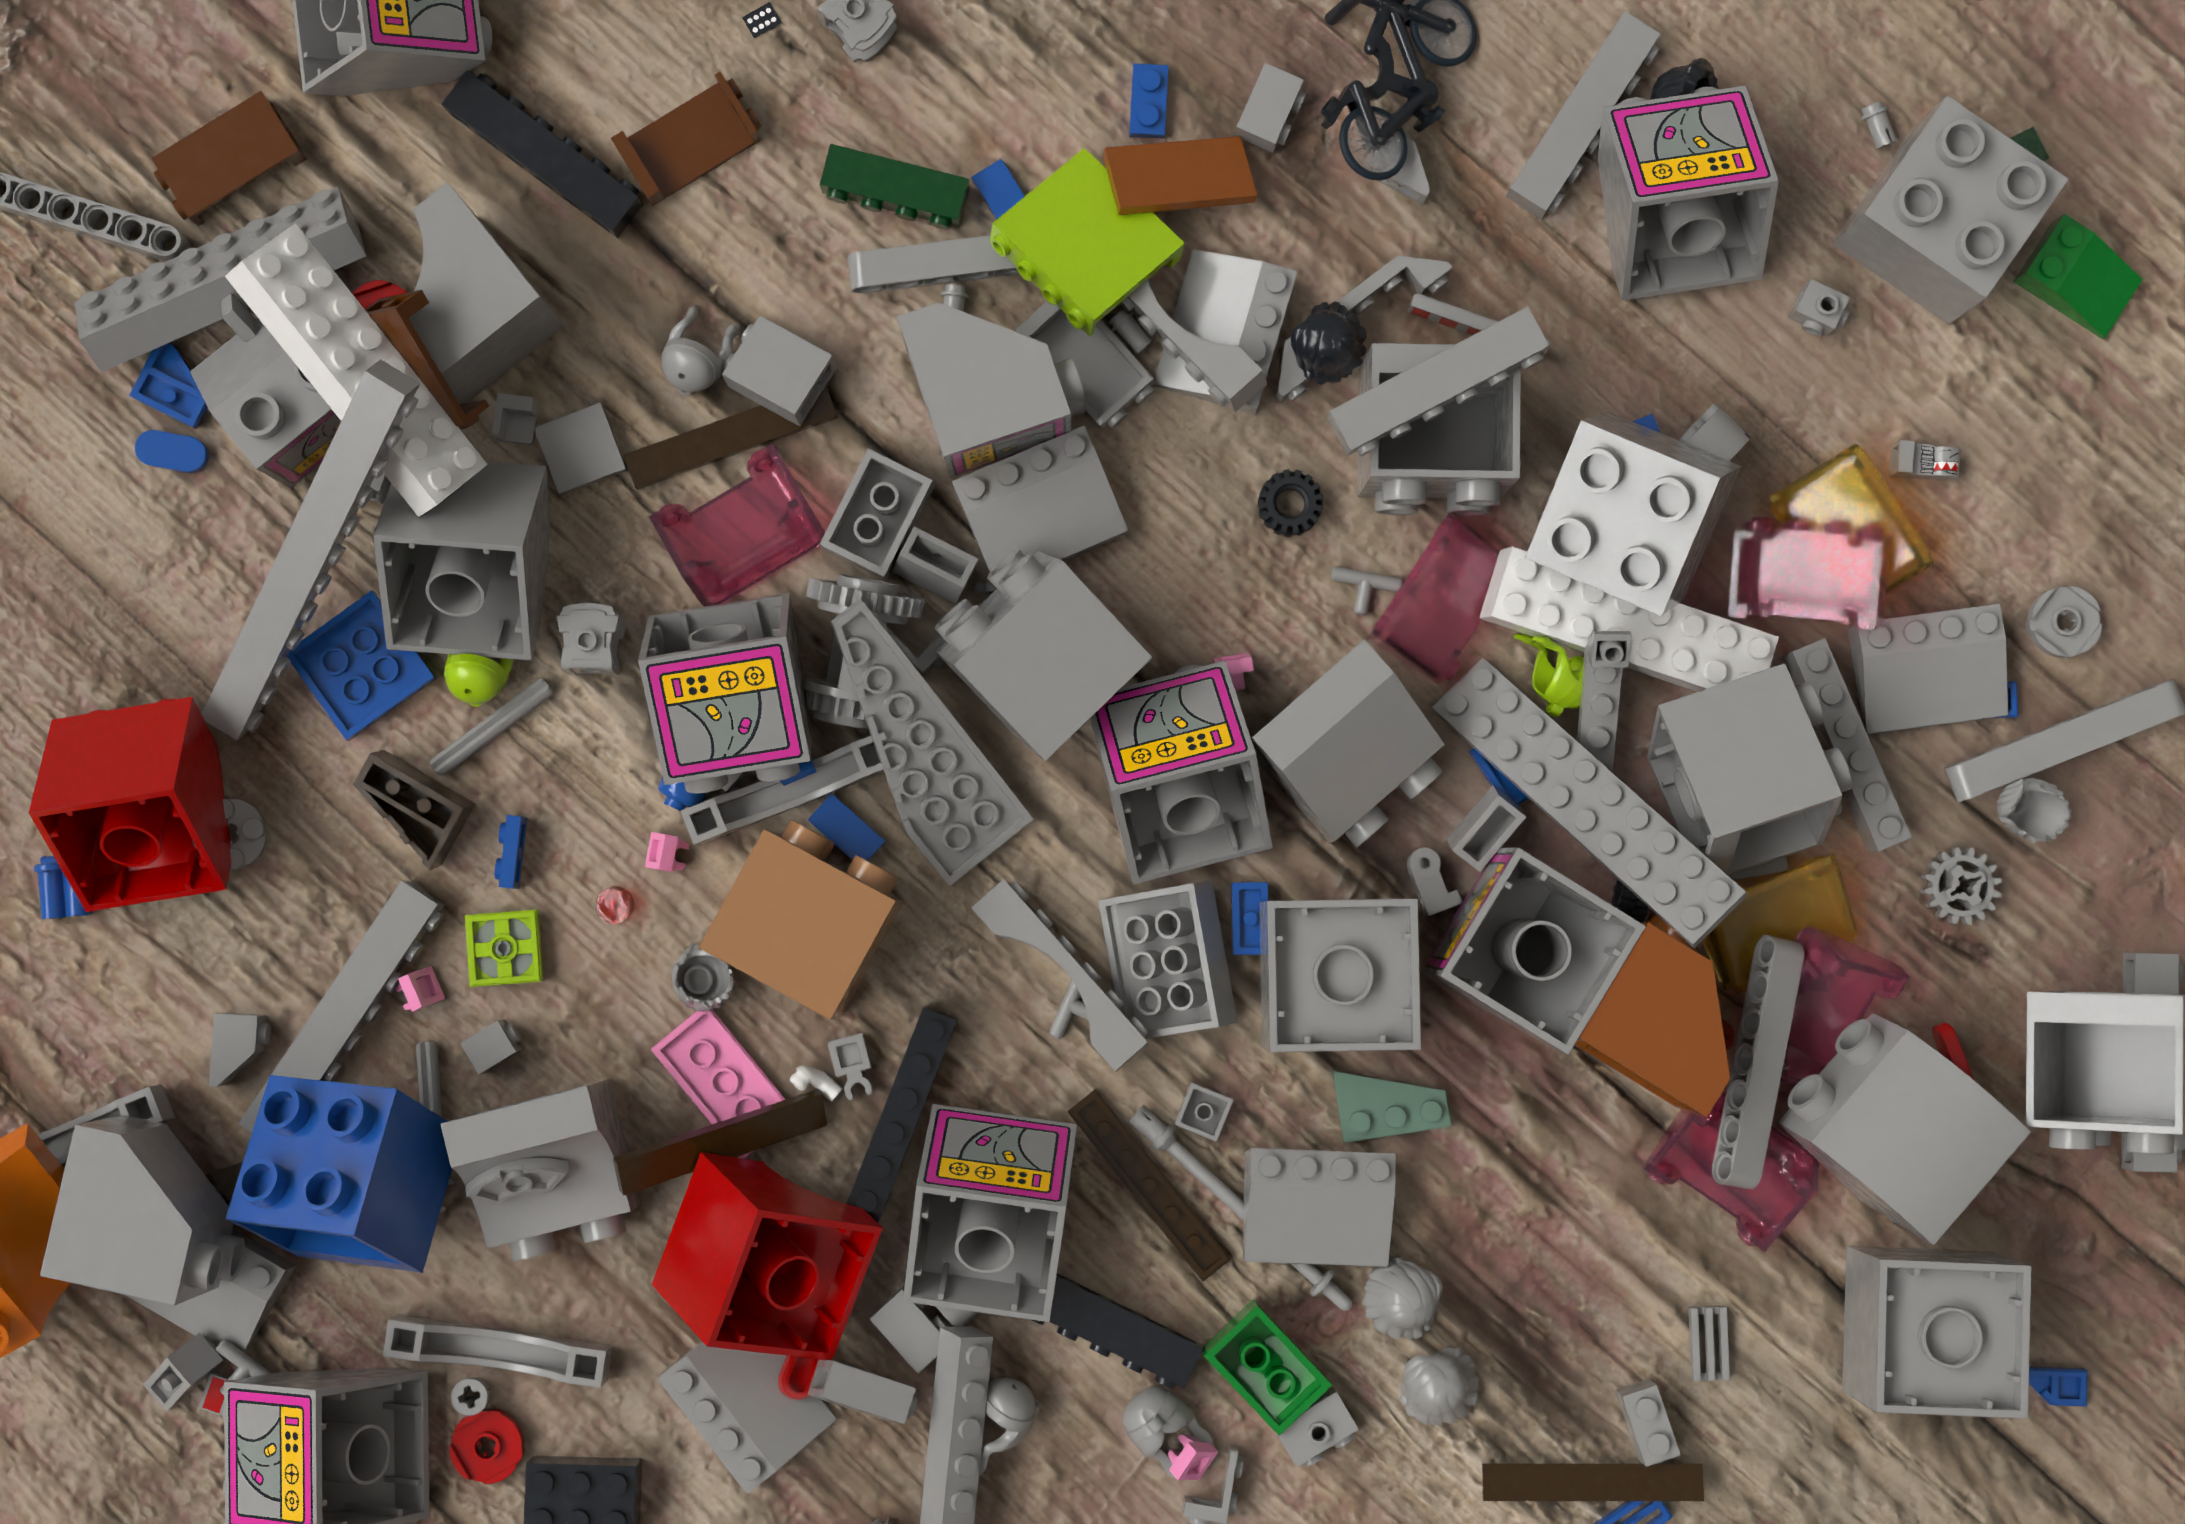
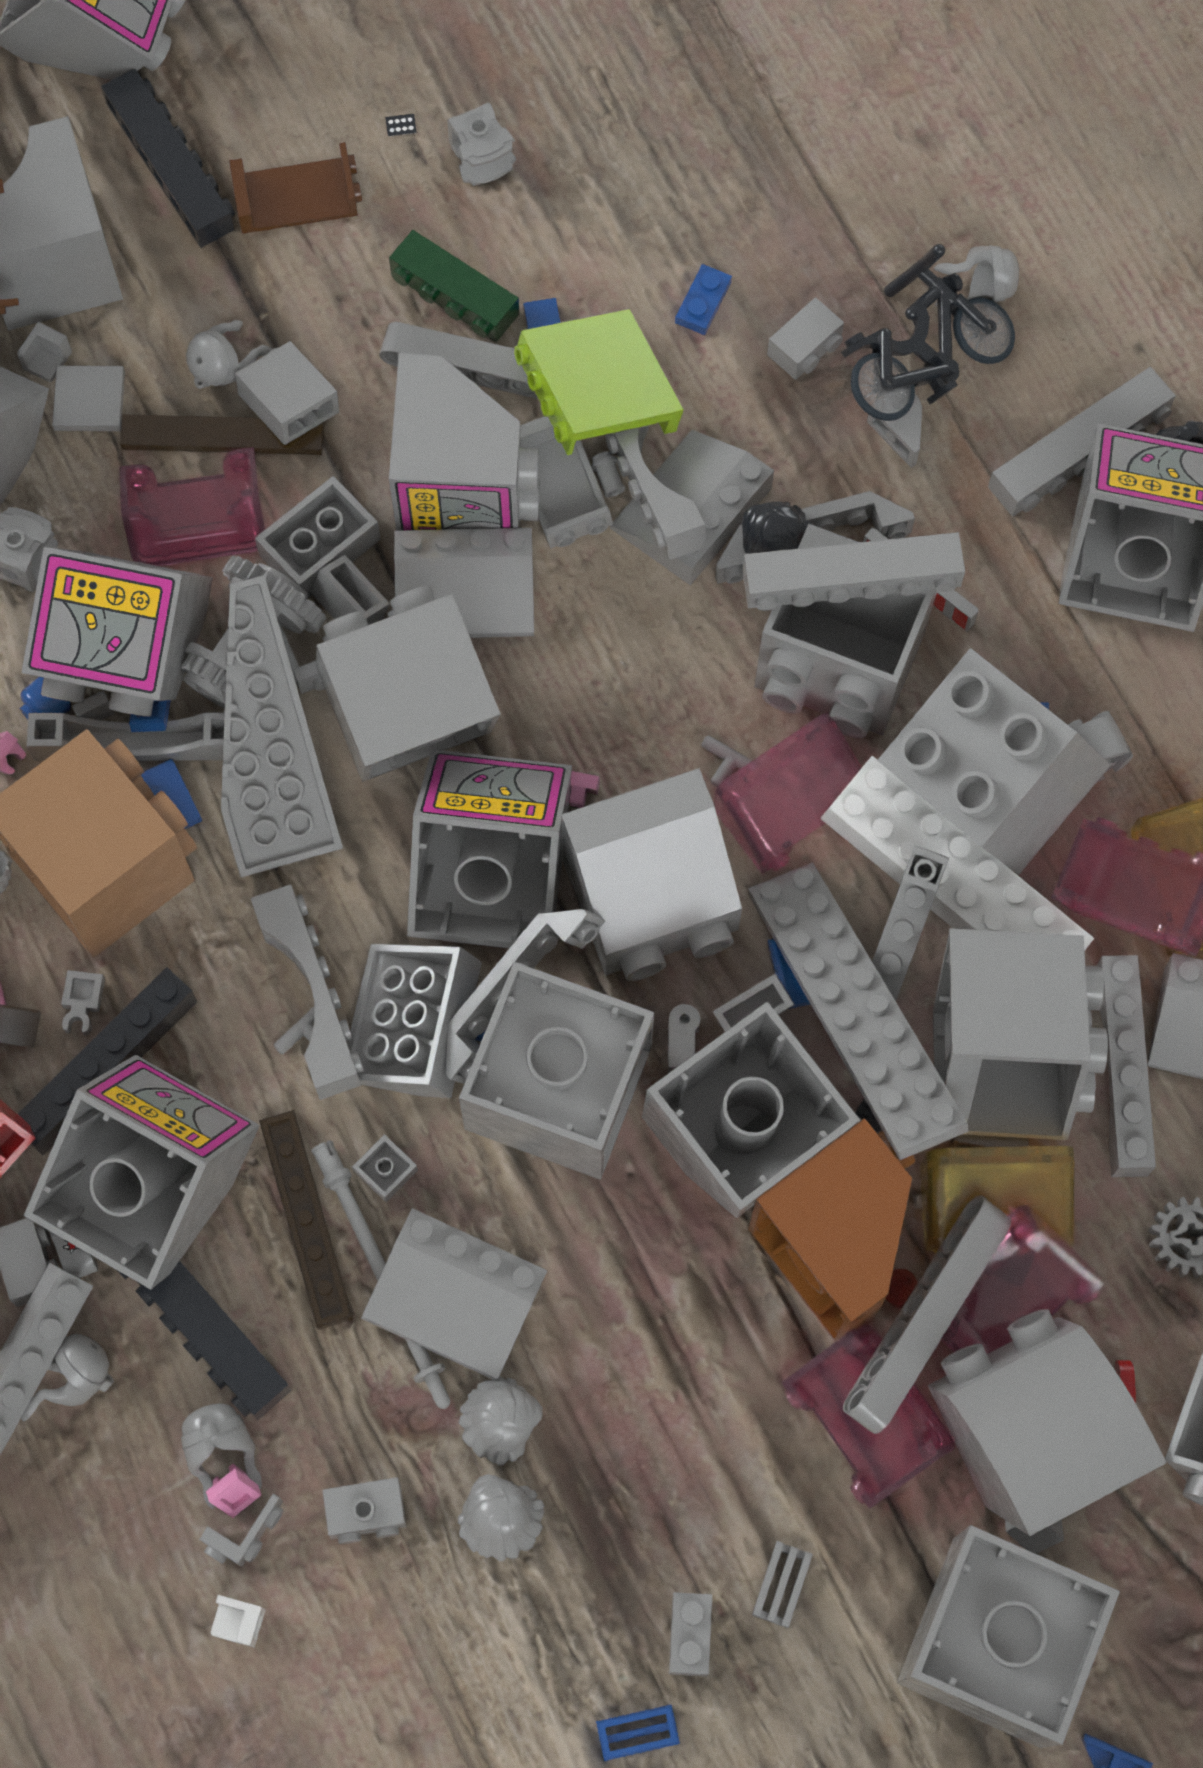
camera: 25 degrees right, 15 degrees down
white arm [790,1065,843,1102] -> none
dark orange tile [1103,136,1258,215] -> none
green slope [1202,1299,1332,1436] -> none
black tyre [1257,469,1323,537] -> none
sand green wing [1332,1071,1451,1143] -> none
dark brown tile [1482,1464,1704,1501] -> none
lime hair [1513,633,1584,718] -> none
none -> light grey slope [446,909,605,1084]

